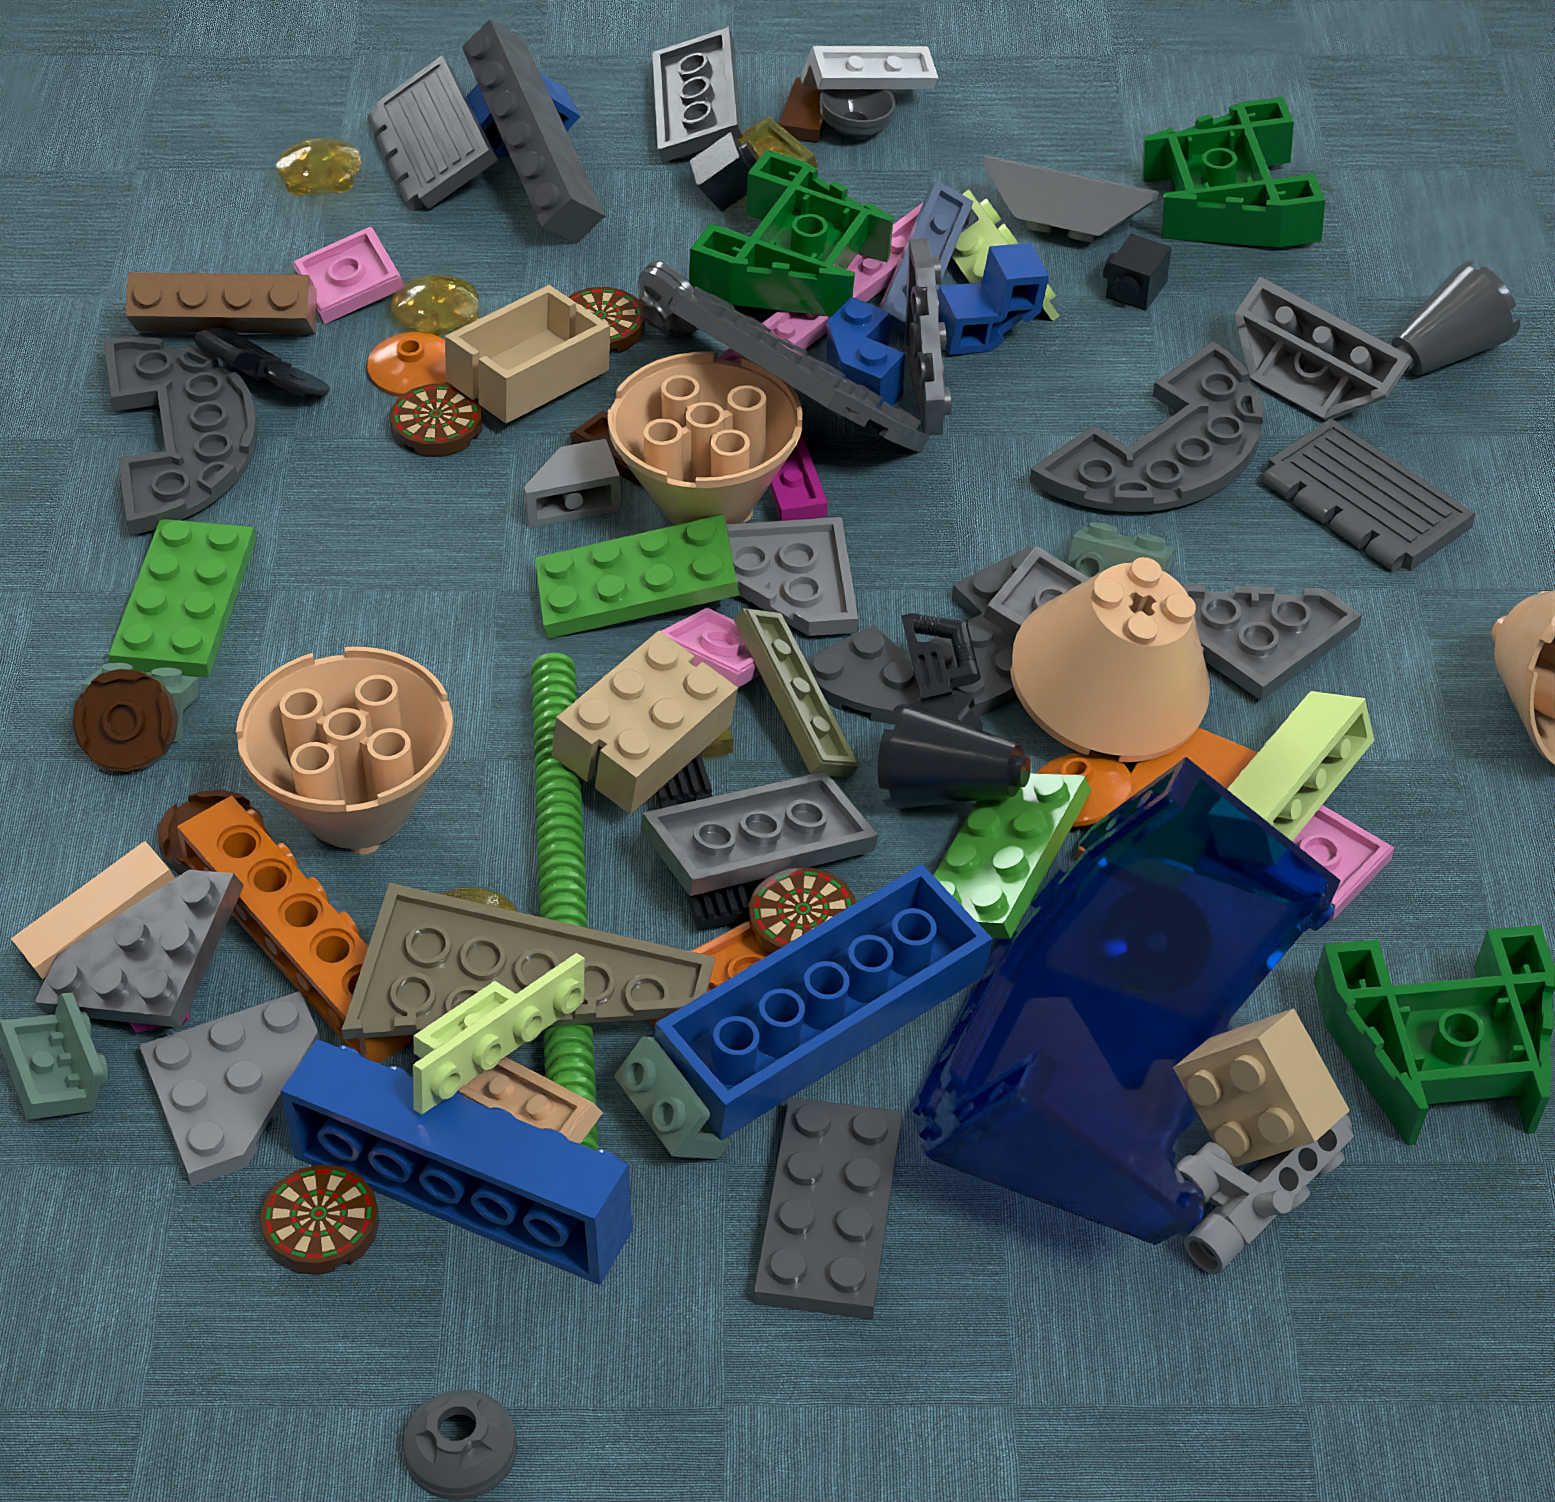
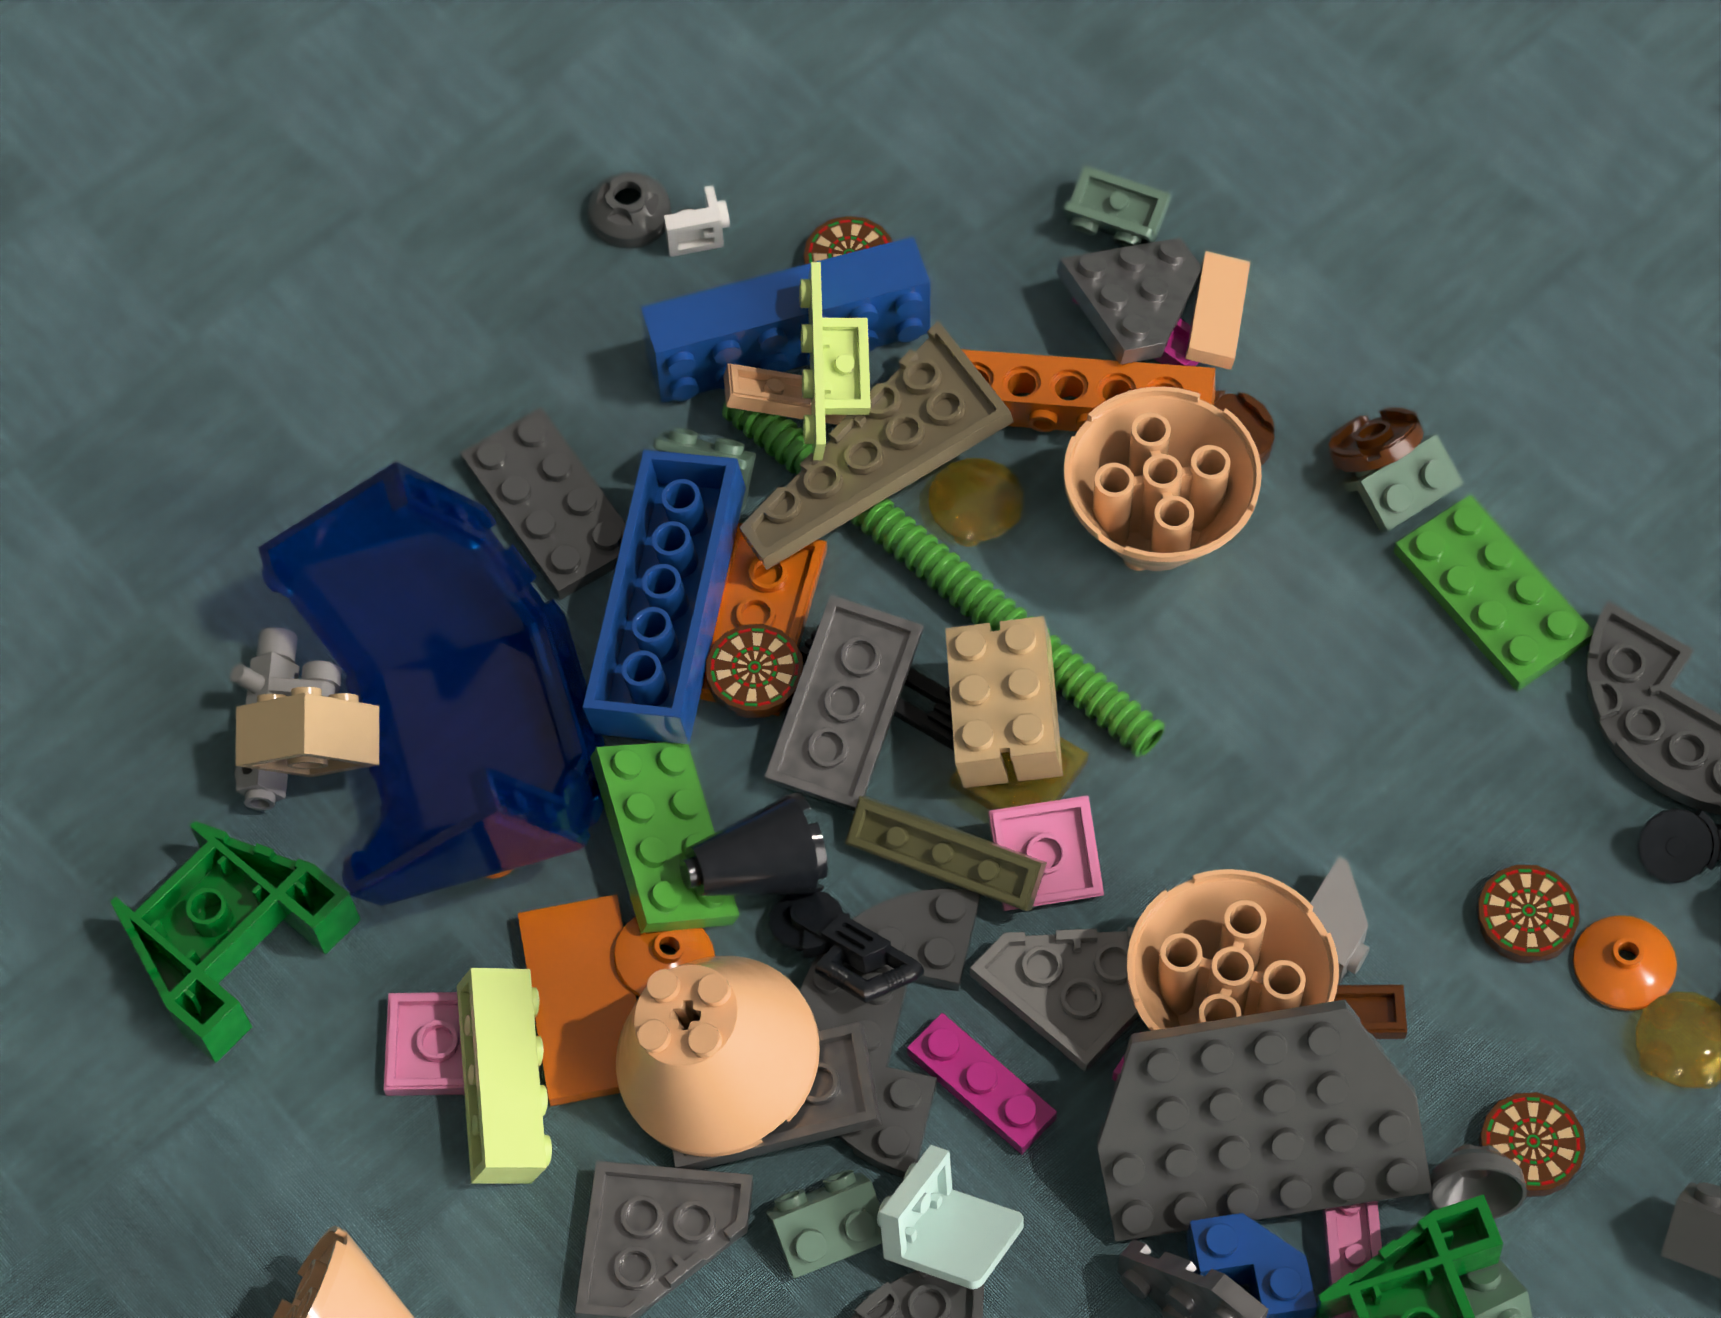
camera: 140 degrees right, 15 degrees up
light grey plate [139,991,320,1187] -> none
tan piece [445,285,610,424] -> none
bright green plate [535,514,740,639] -> none
none -> white bracket [664,185,730,257]
none -> light aqua bracket [877,1145,1024,1289]
none -> dark pink plate [907,1013,1057,1155]

